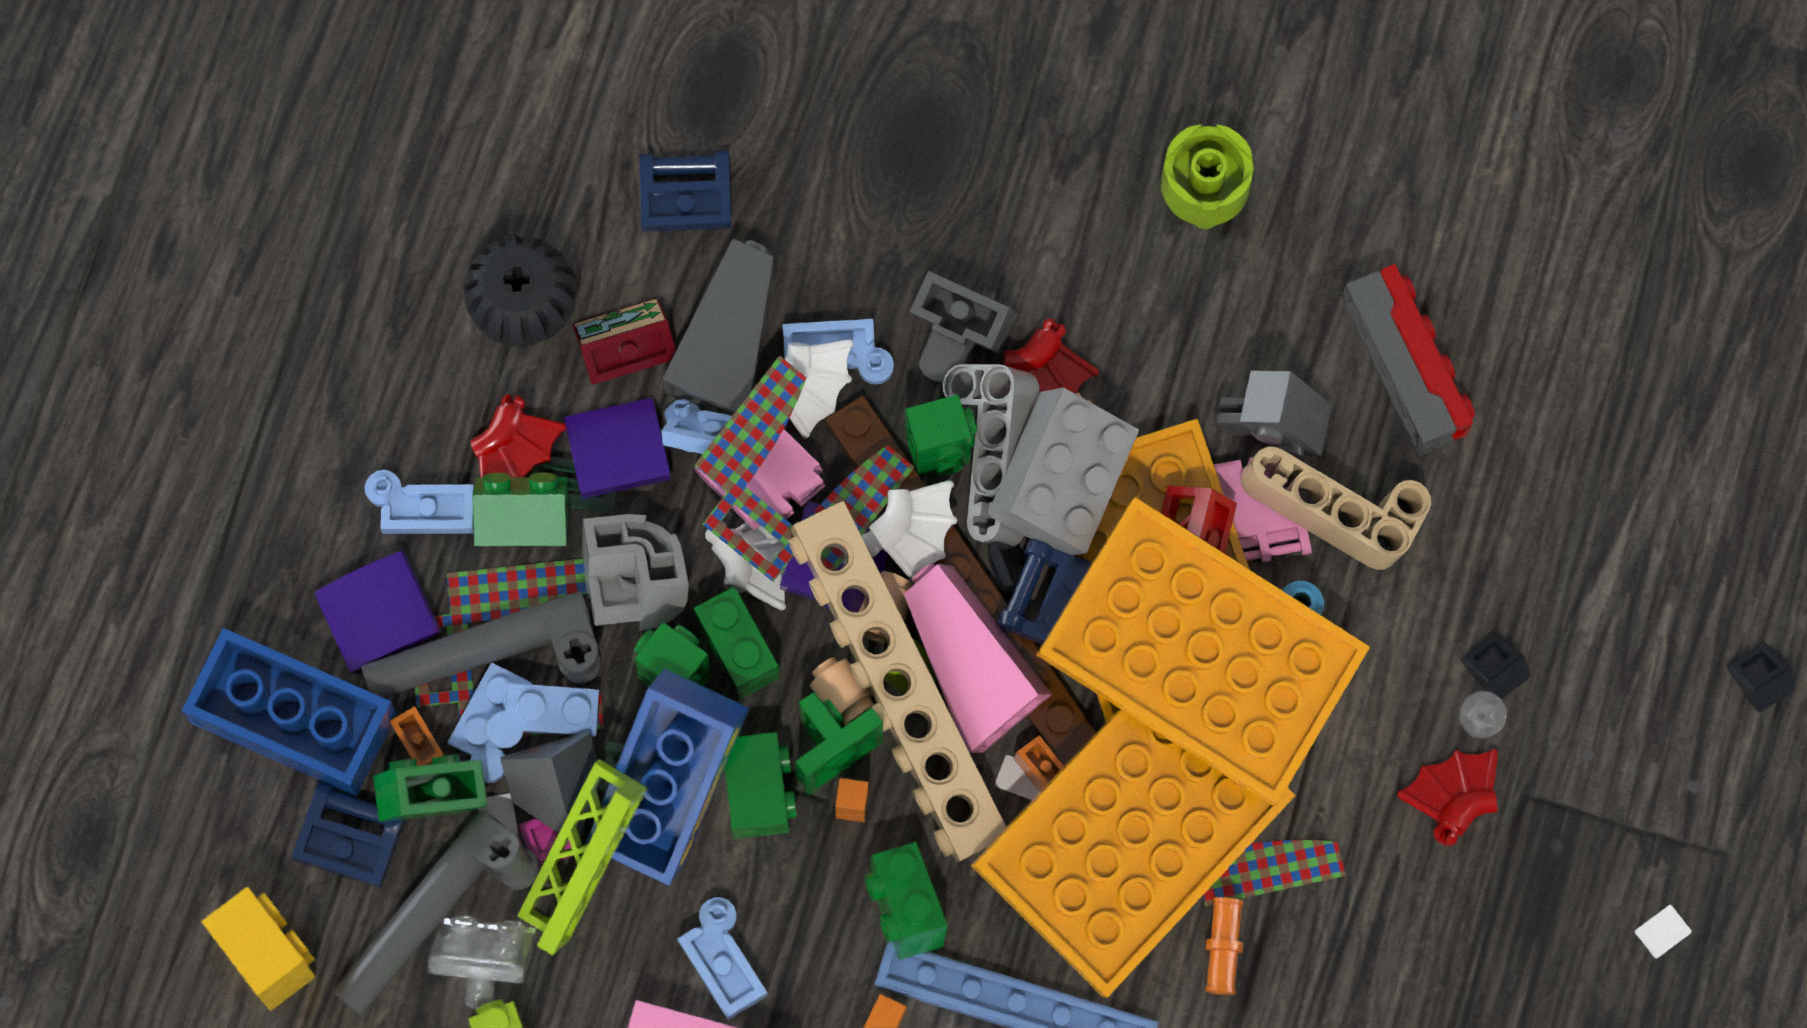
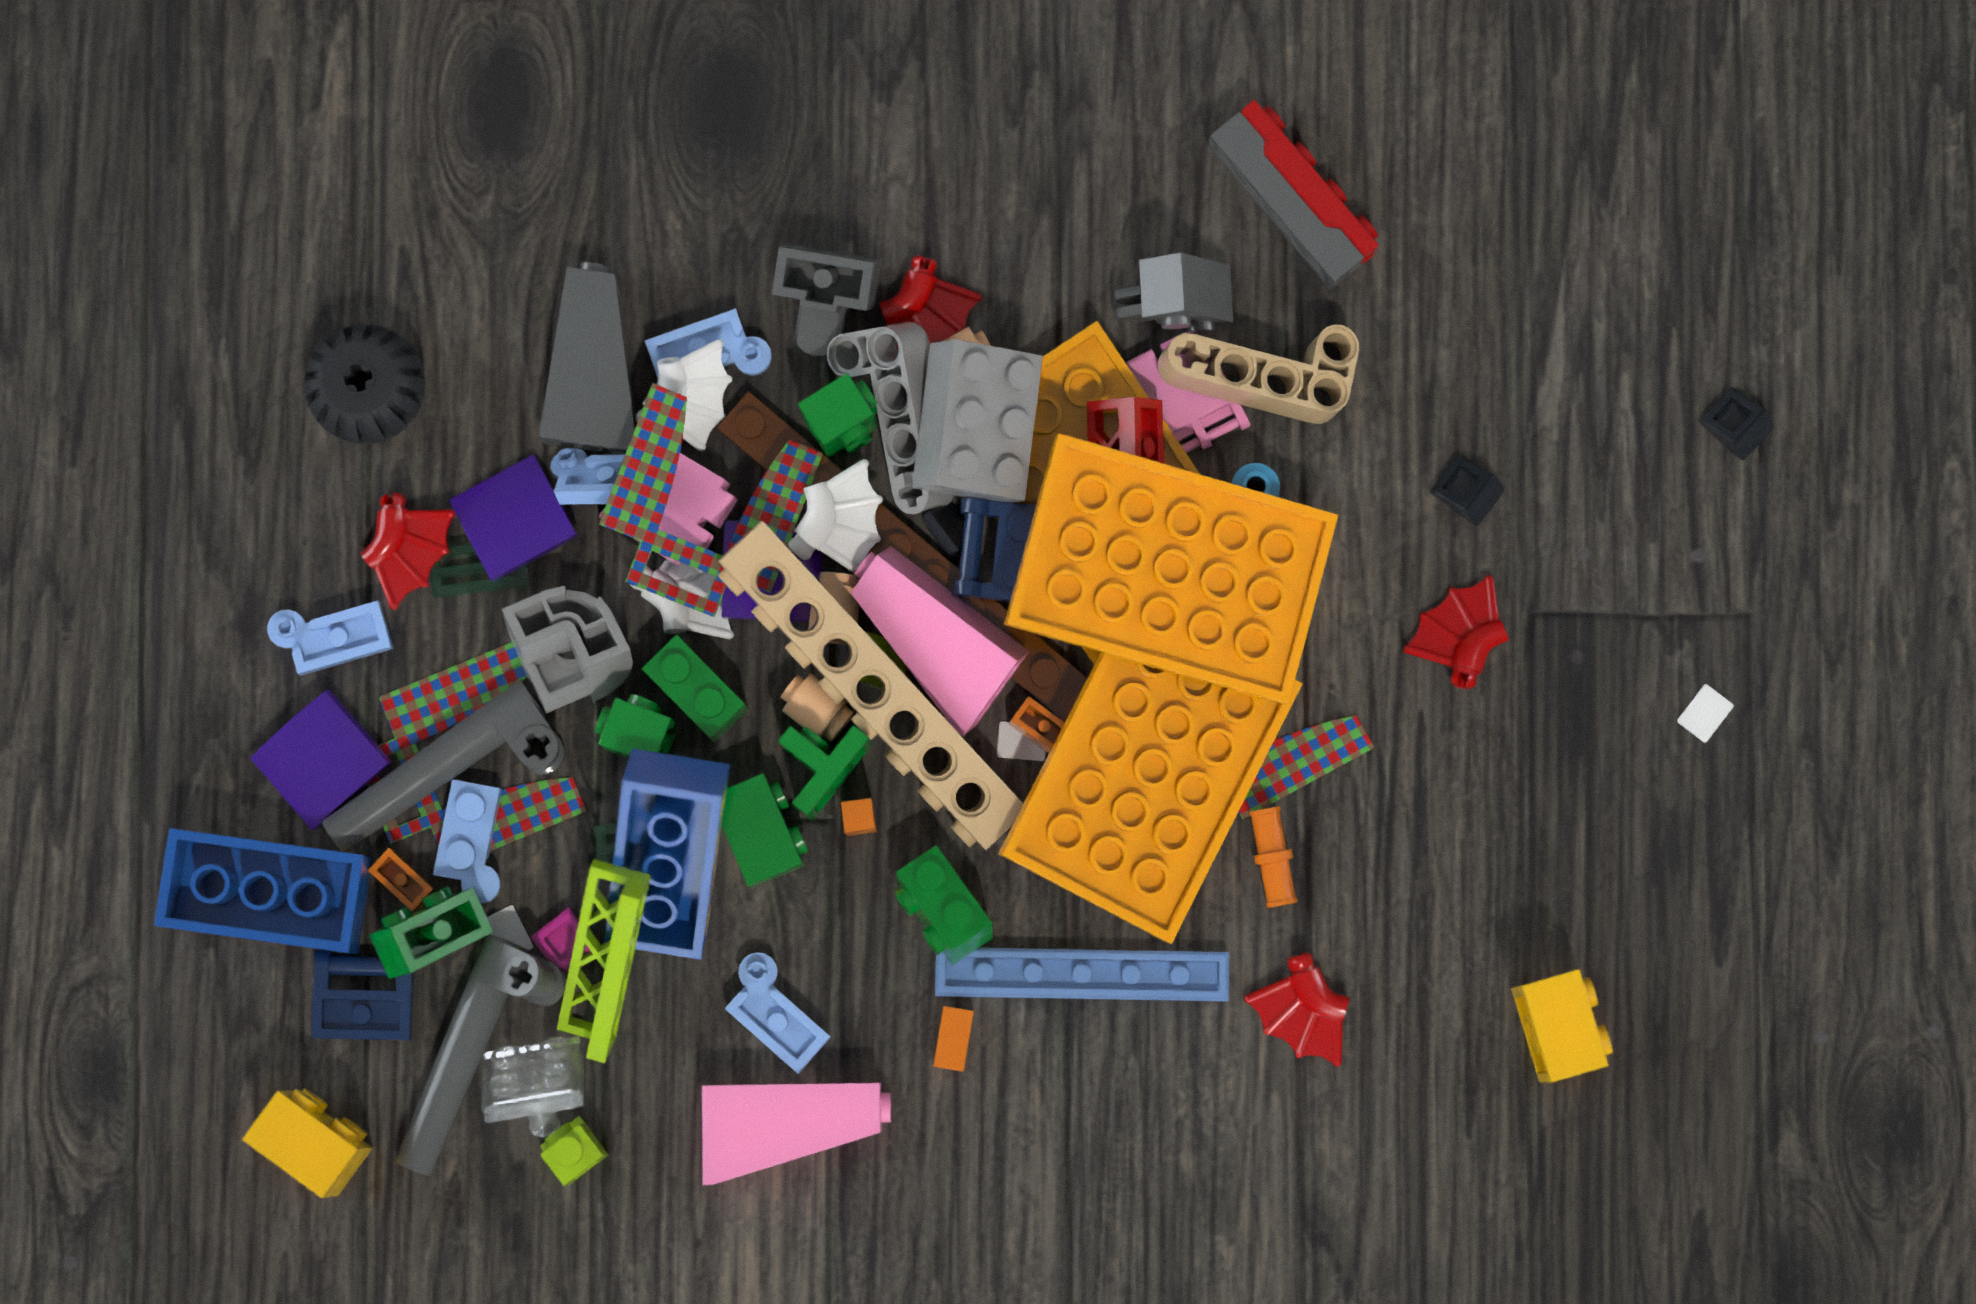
camera: 10 degrees left, 10 degrees up
brick [472,472,569,546] -> none
light blue hinge [485,683,599,748] -> none
dark grey slope [500,731,602,835] -> none
dark red panel [572,298,676,385] -> none
dark blue plate [639,150,731,232] -> none
lime brick [1161,124,1254,229] -> none
clear tile [1459,691,1507,739] -> none

